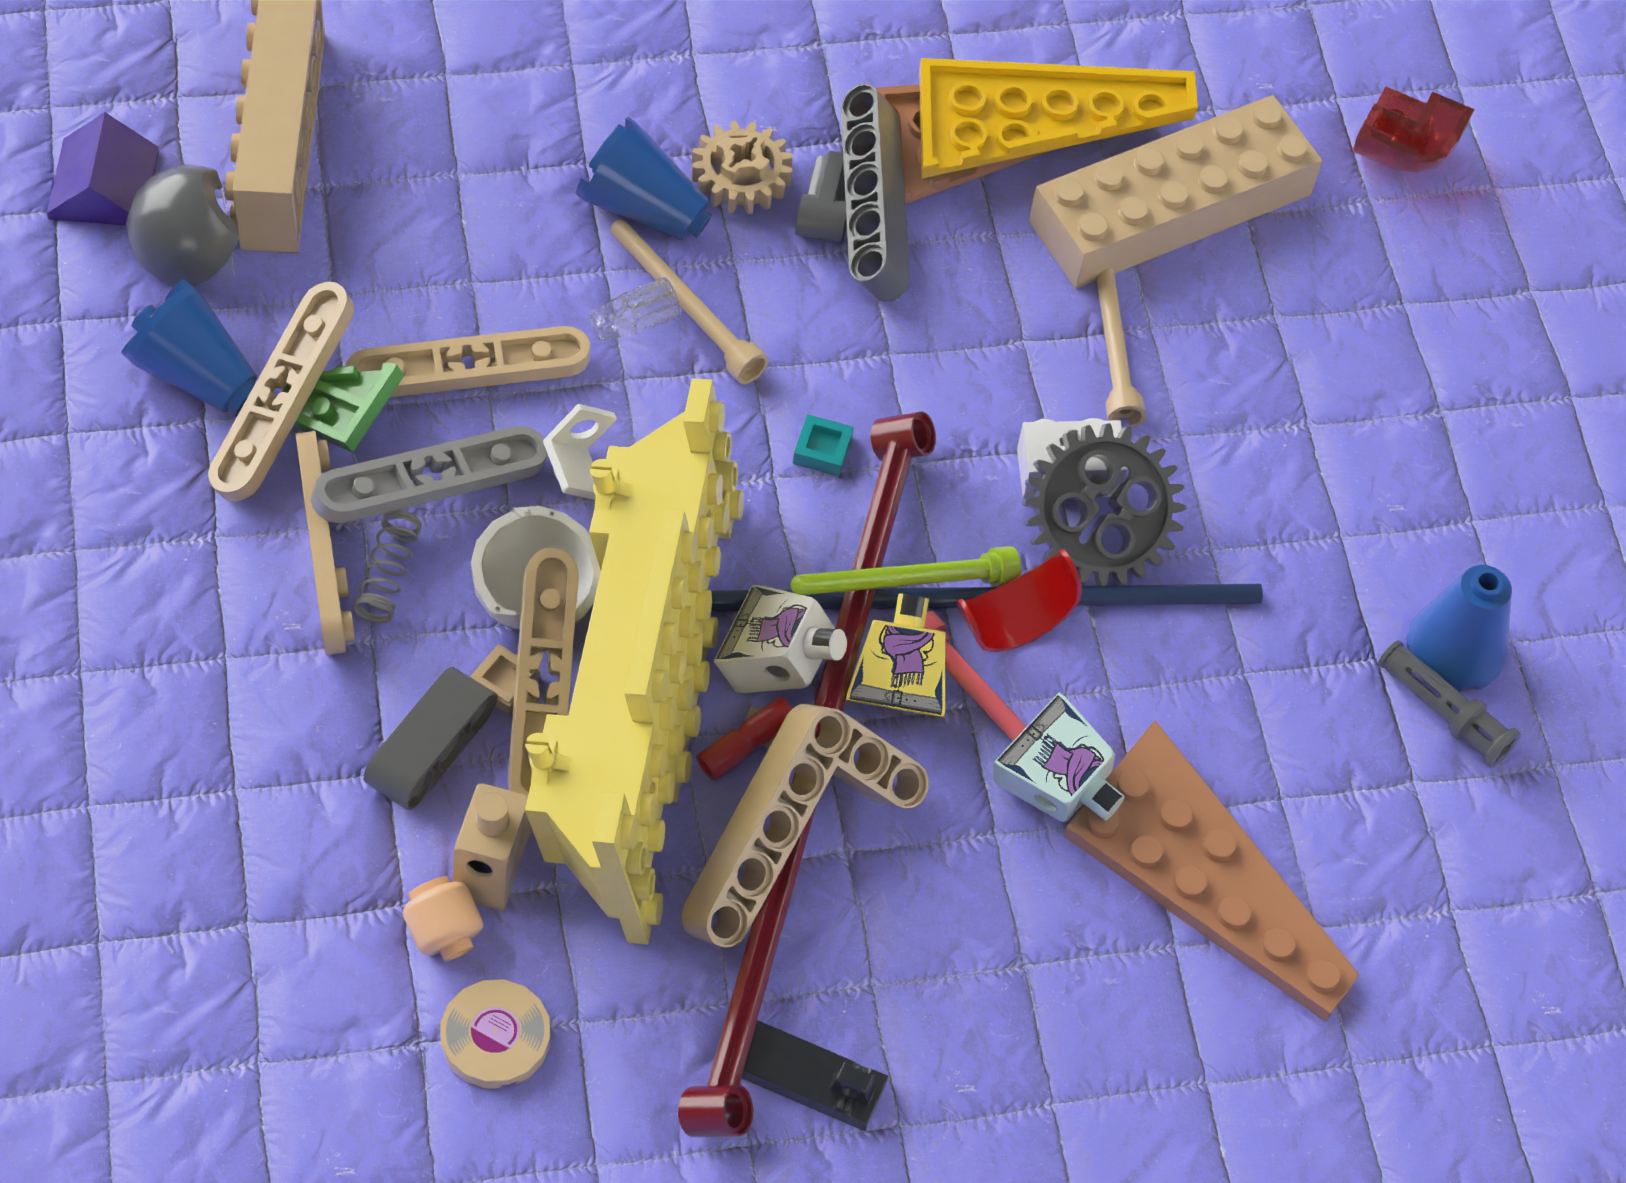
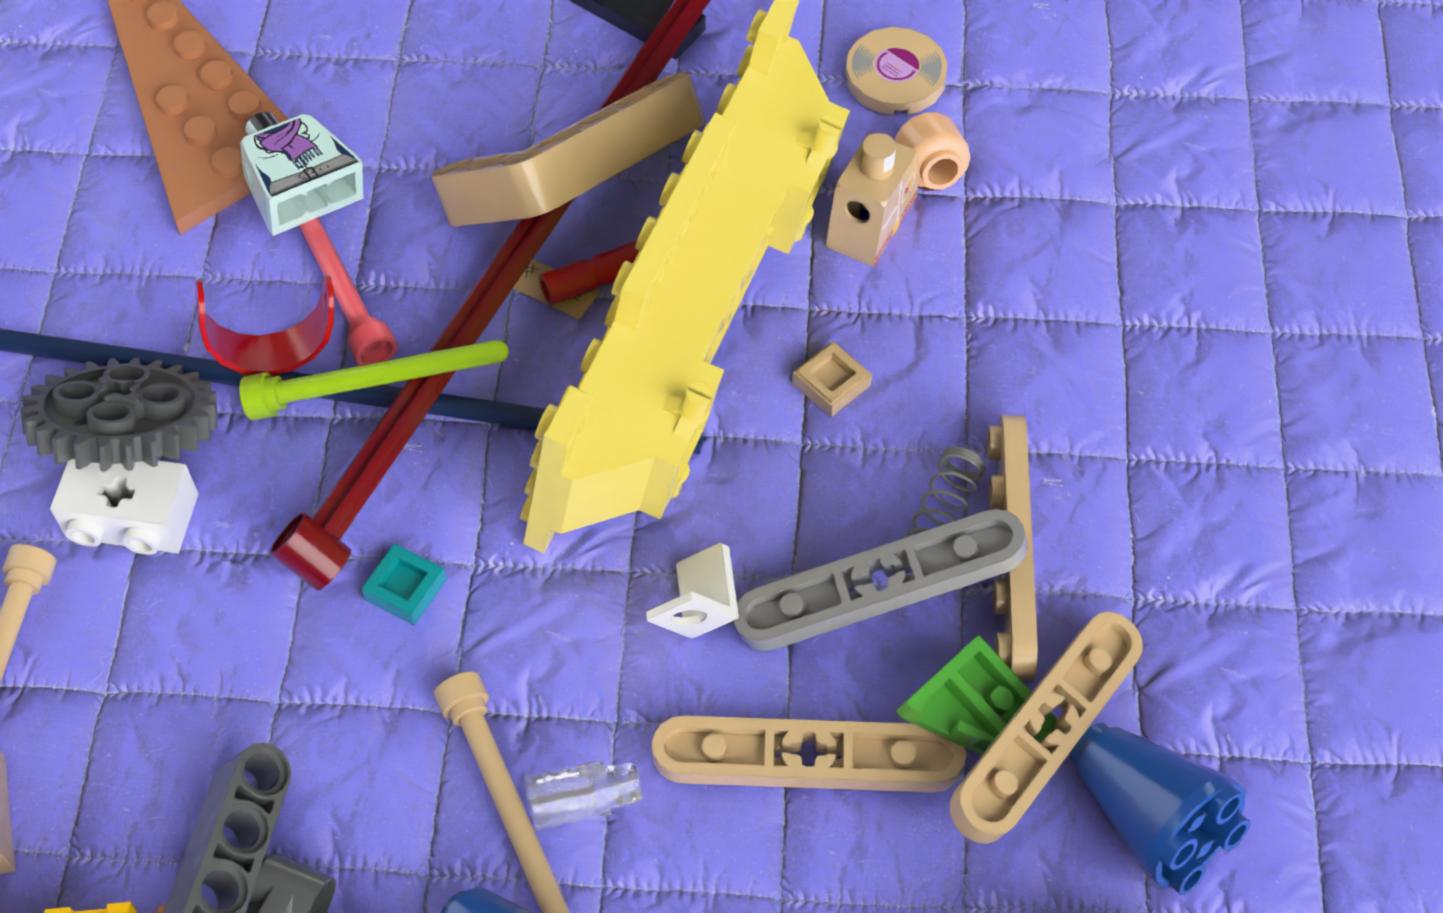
camera: 160 degrees left, 0 degrees up
dark grey beam [363,667,498,810] -> none
white cylinder [471,506,601,629] -> none
tan piece [508,548,579,796] -> none
white torso [714,585,847,693] -> none
torso [846,594,945,718] -> none

